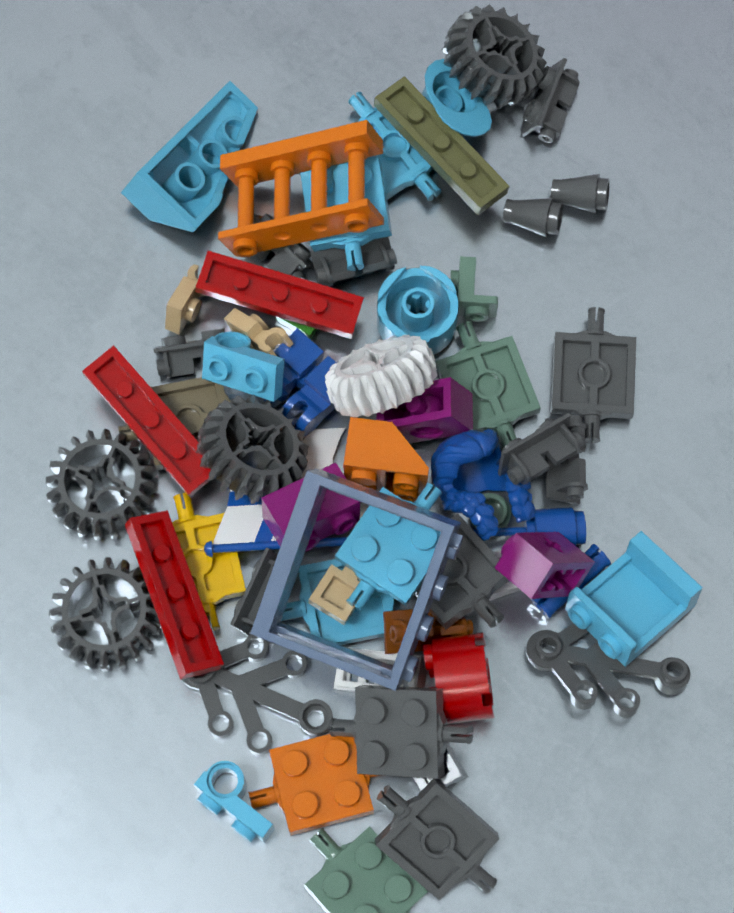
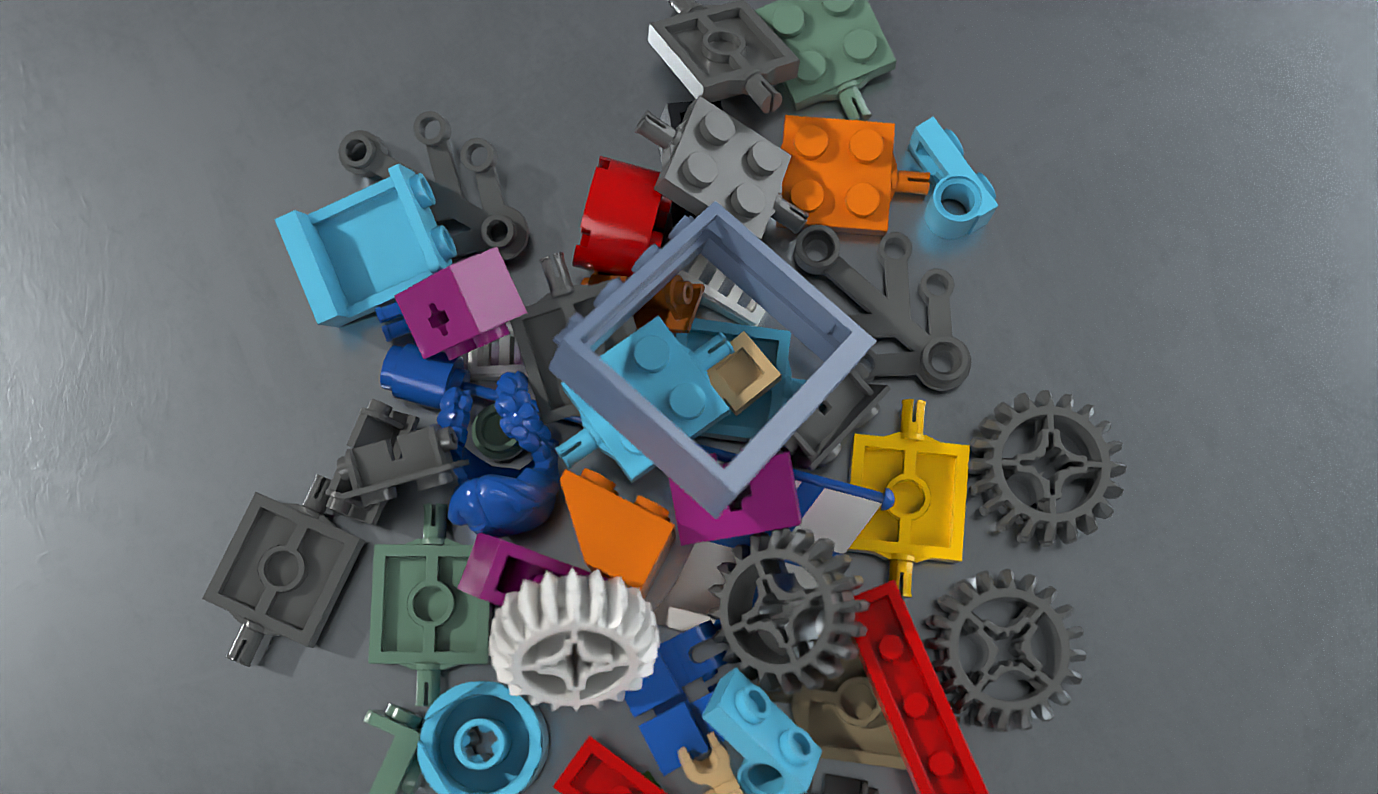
camera: 160 degrees left, 5 degrees up
red plate [125,510,224,680] -> none

